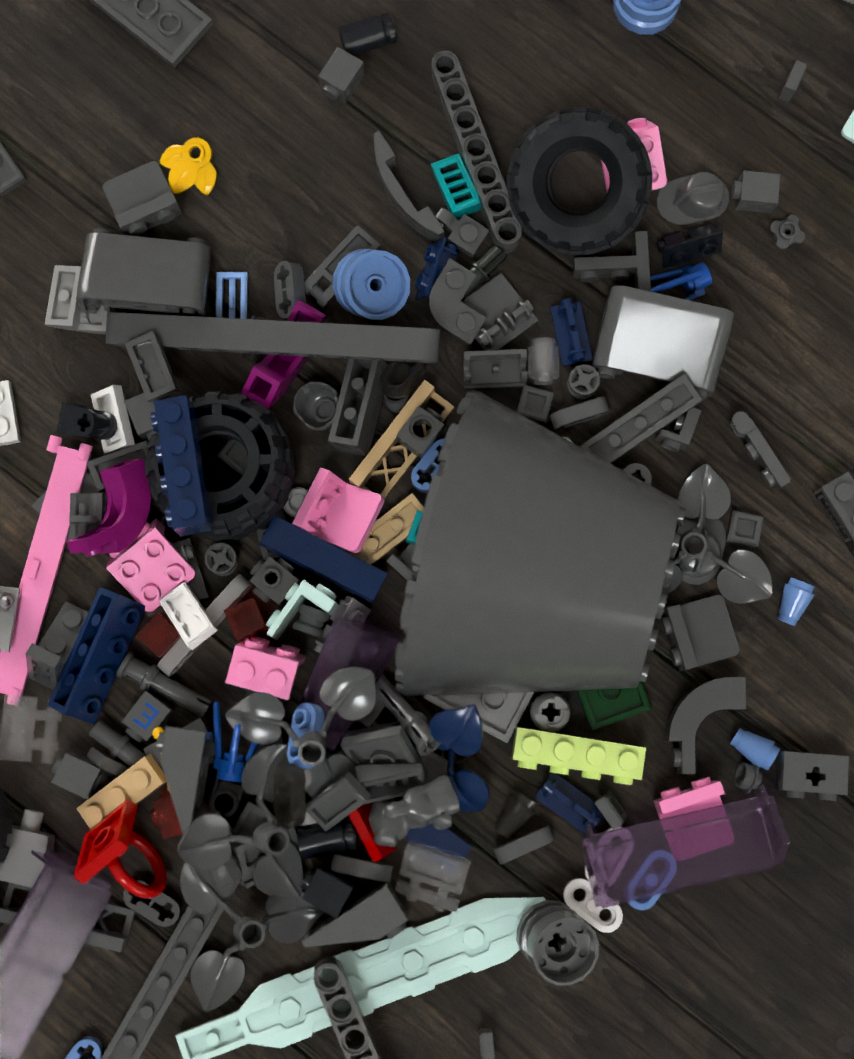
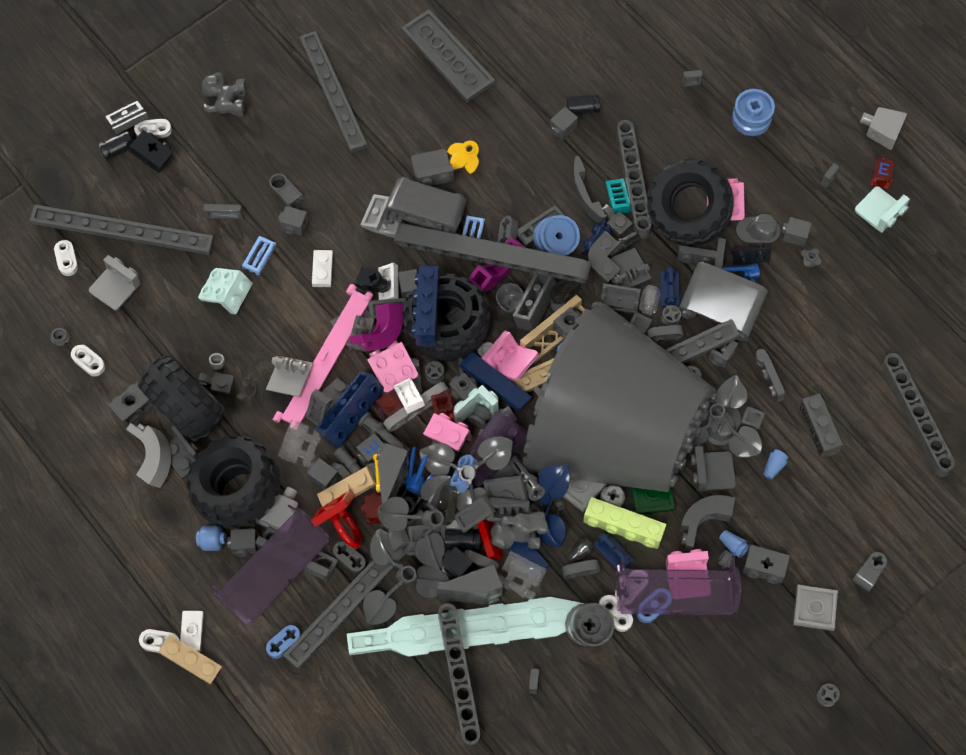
camera: 15 degrees right, 15 degrees down
dark grey tile [125,331,179,402] -> none
dark grey tile [595,790,628,830] -> none

